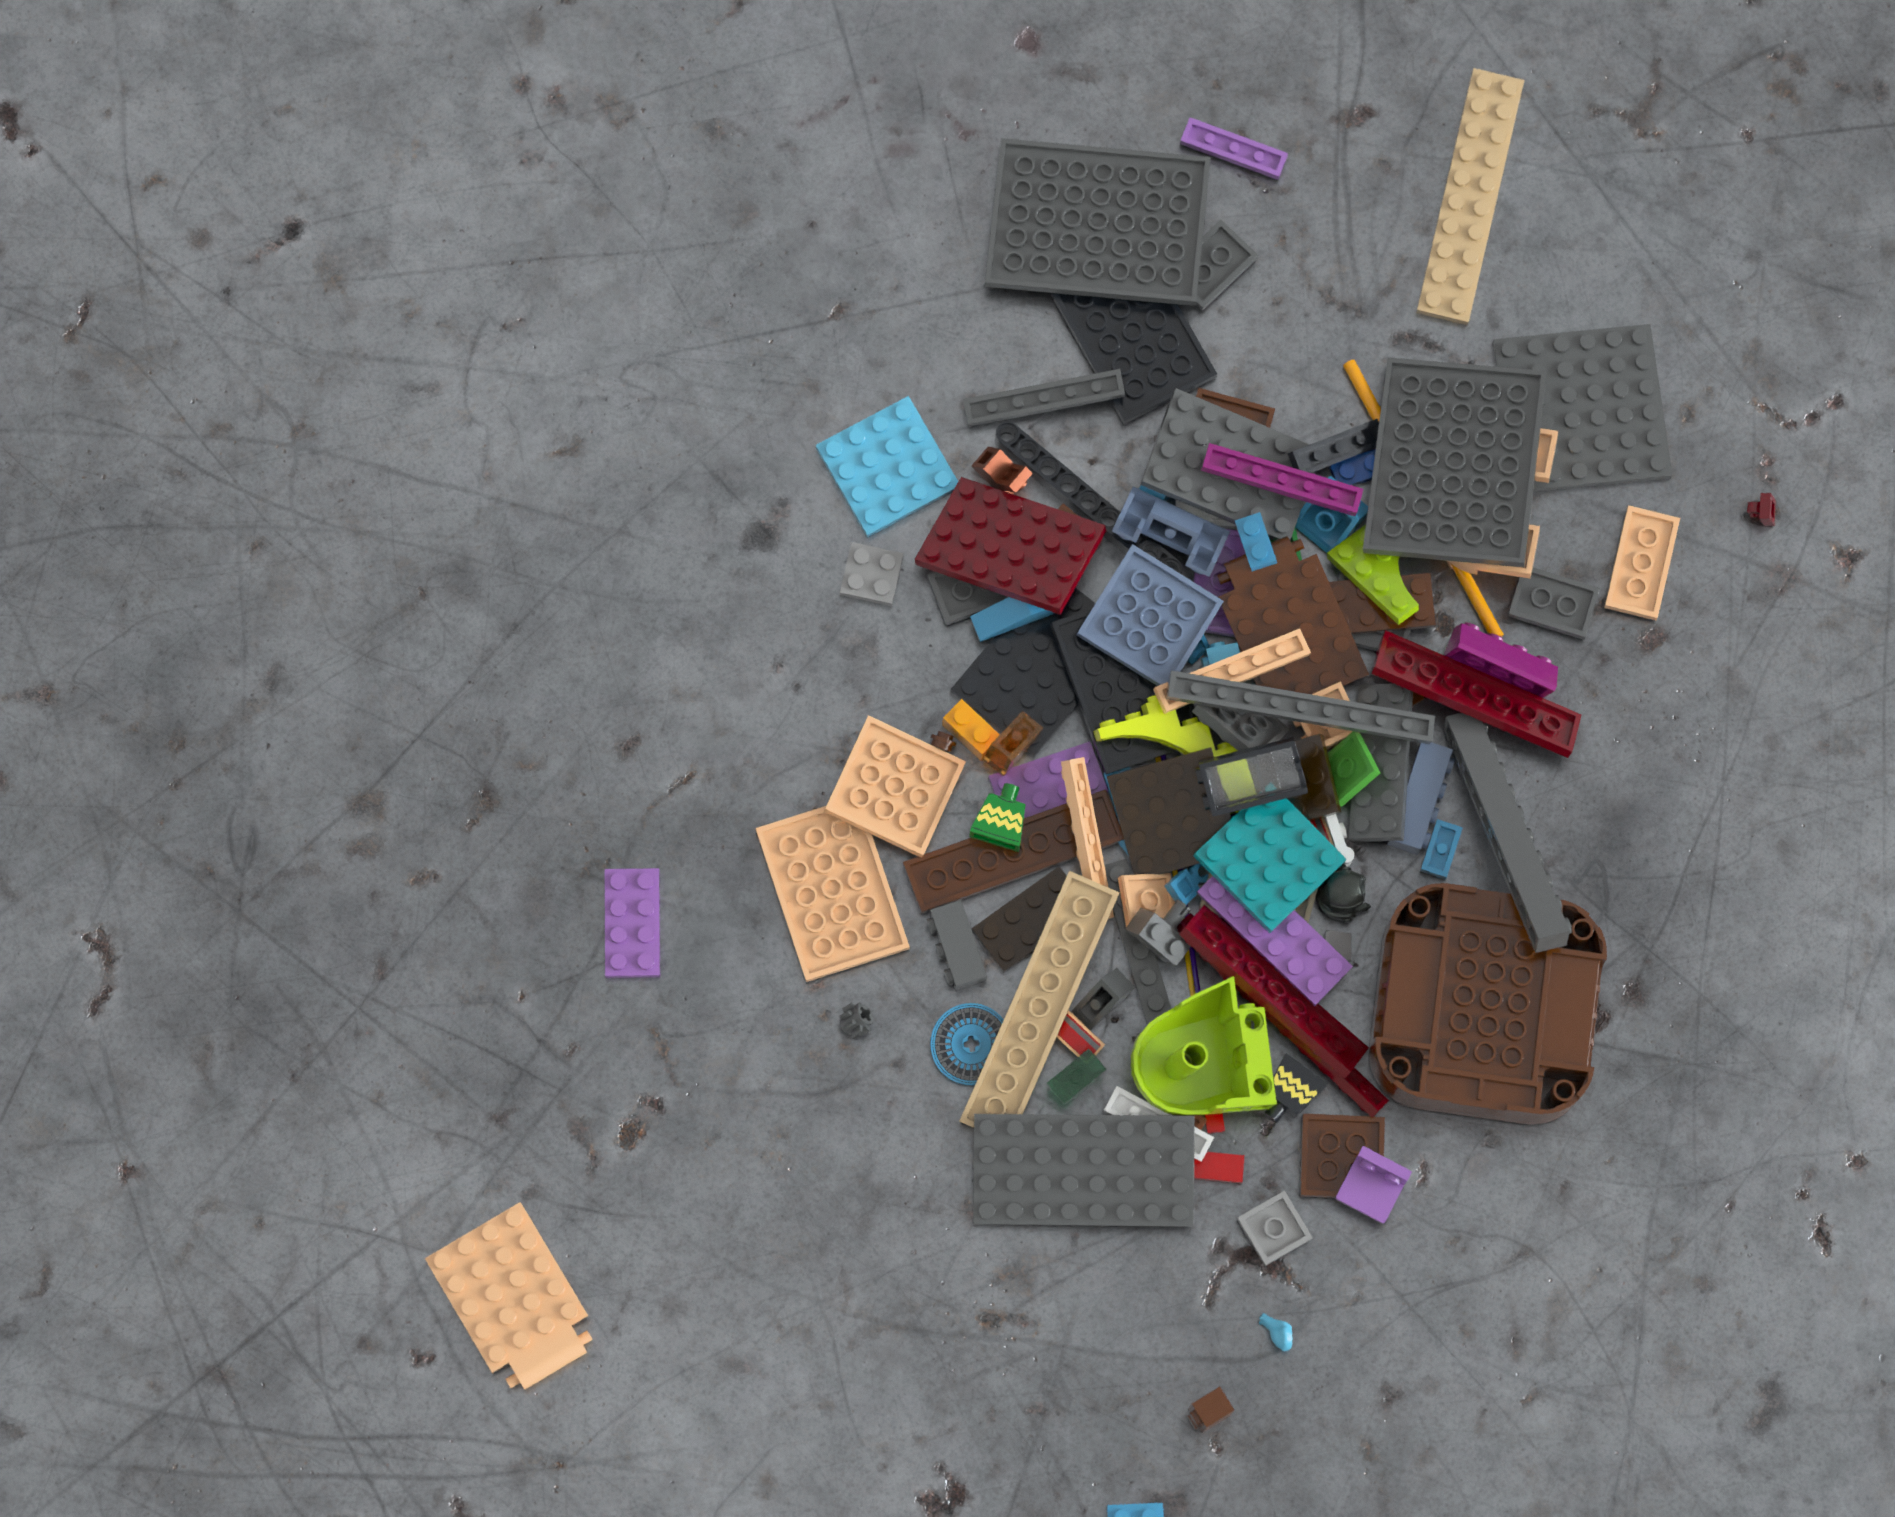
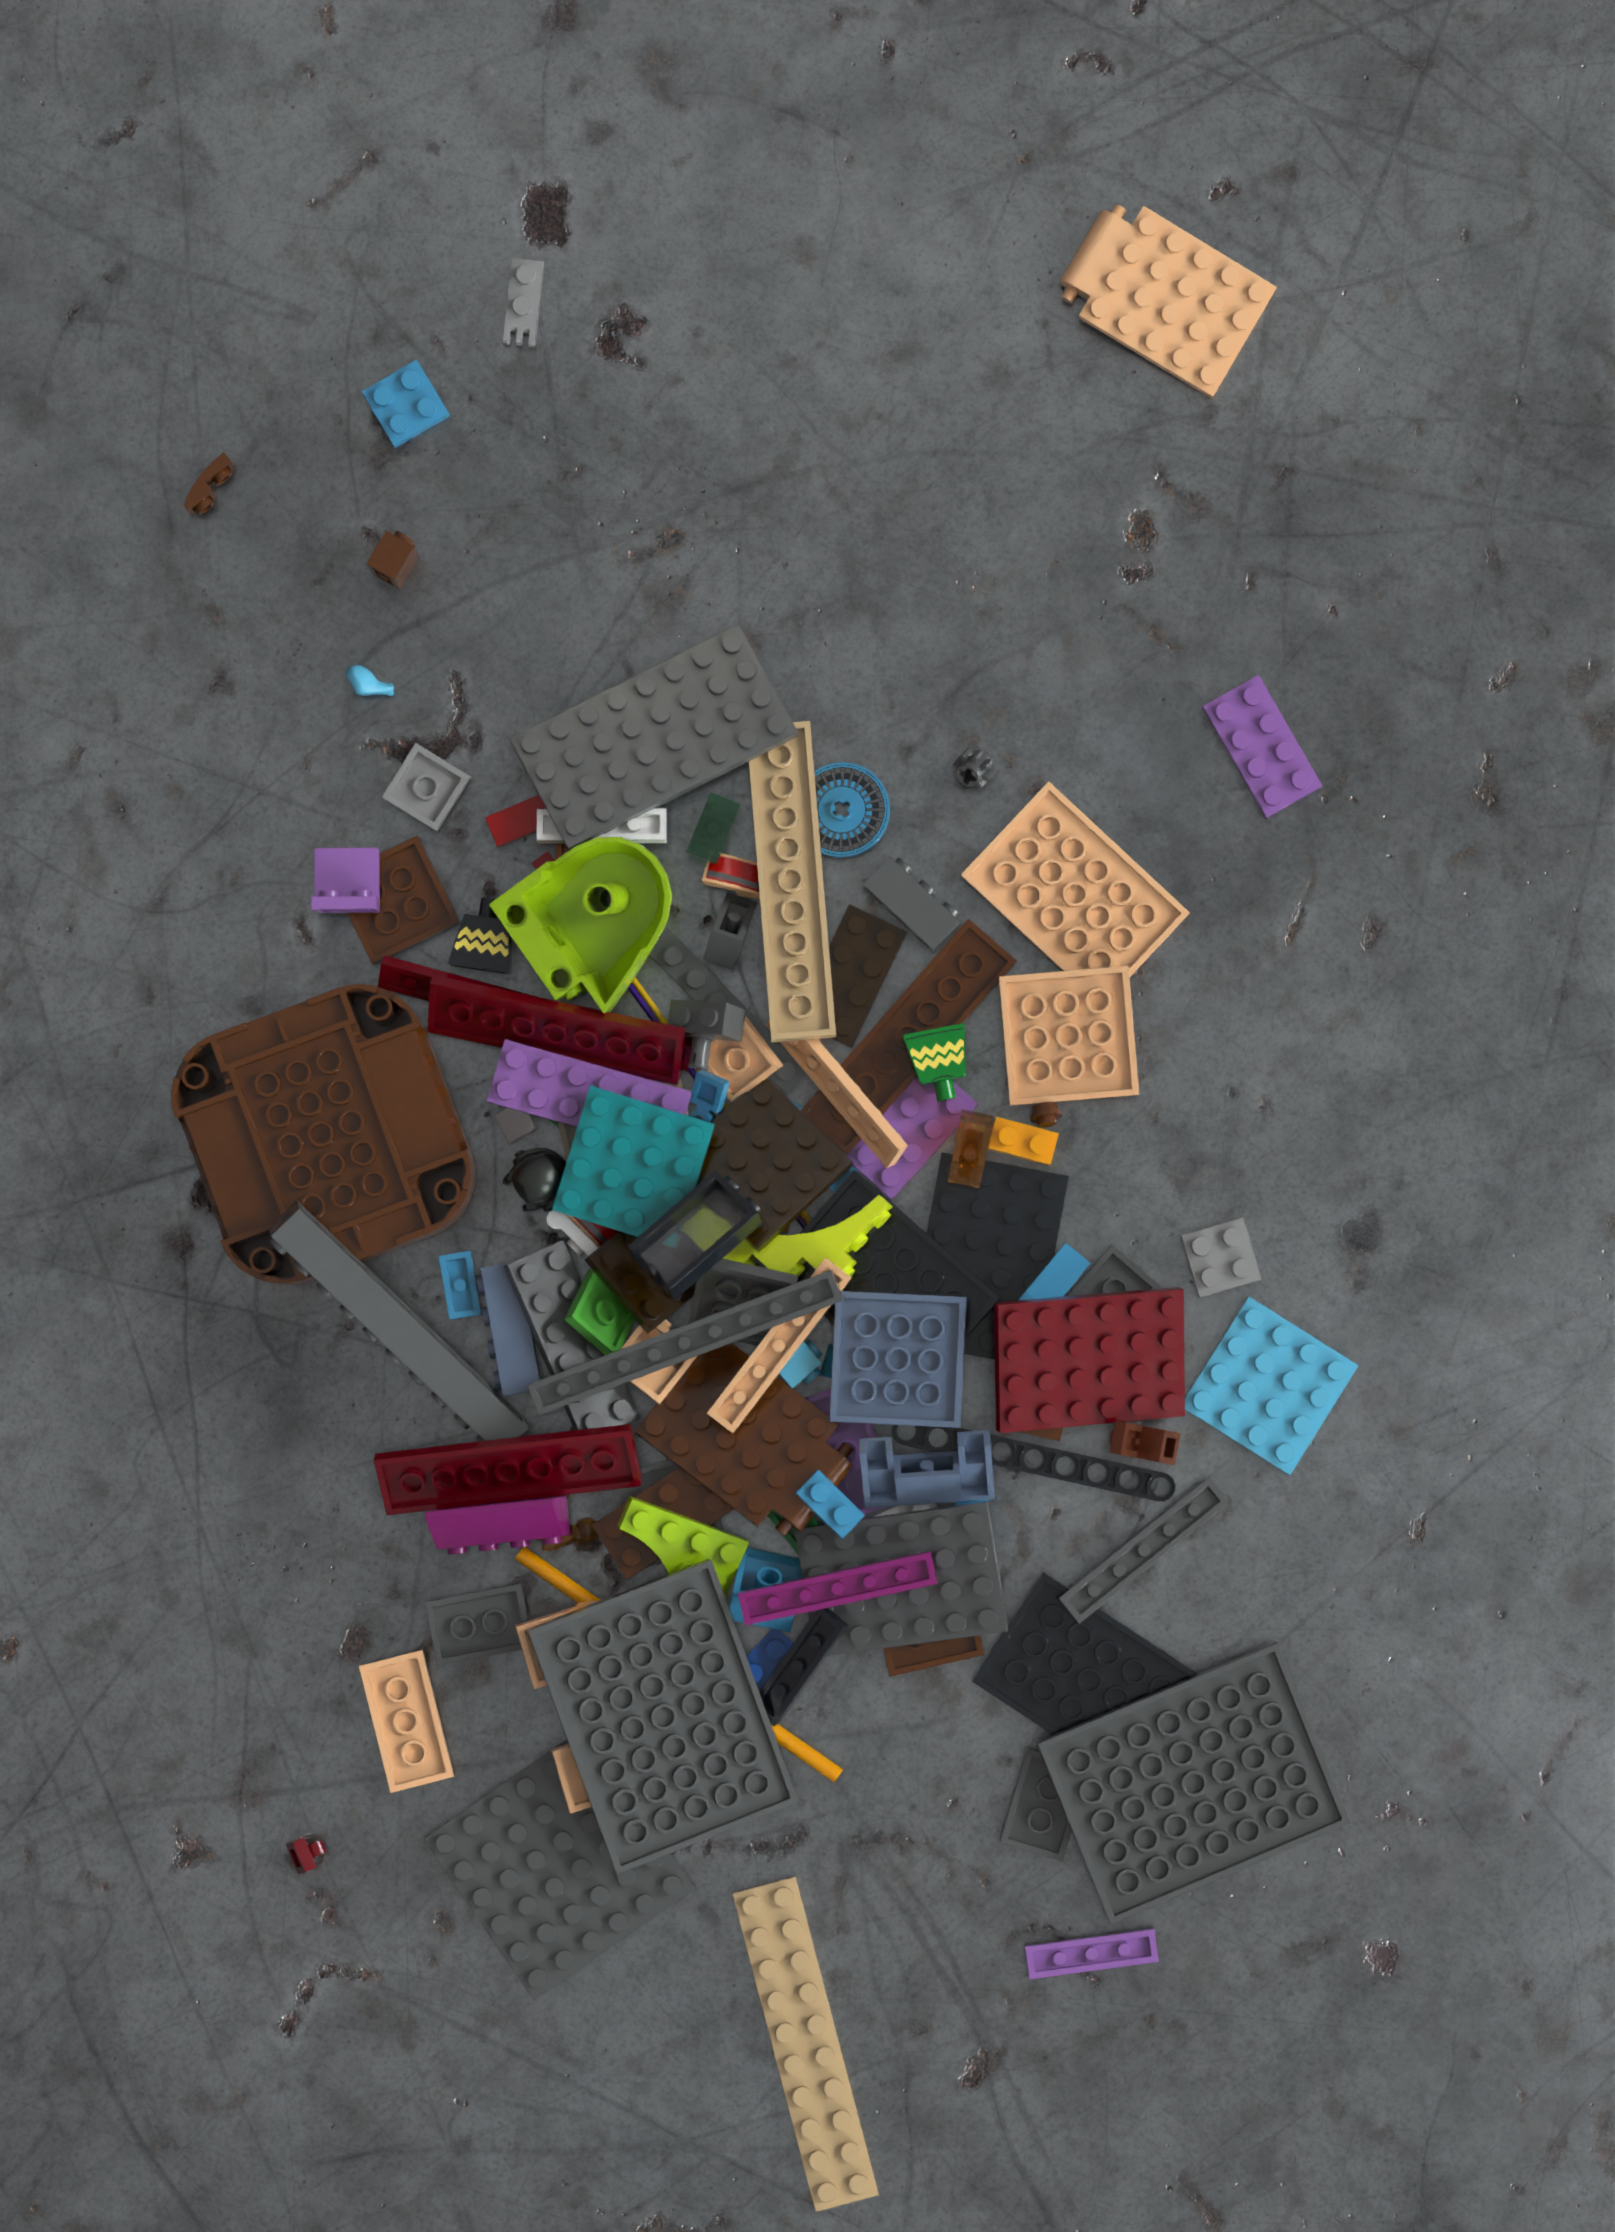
camera: 160 degrees right, 10 degrees up
none -> clear orange bar [542,1517,598,1551]

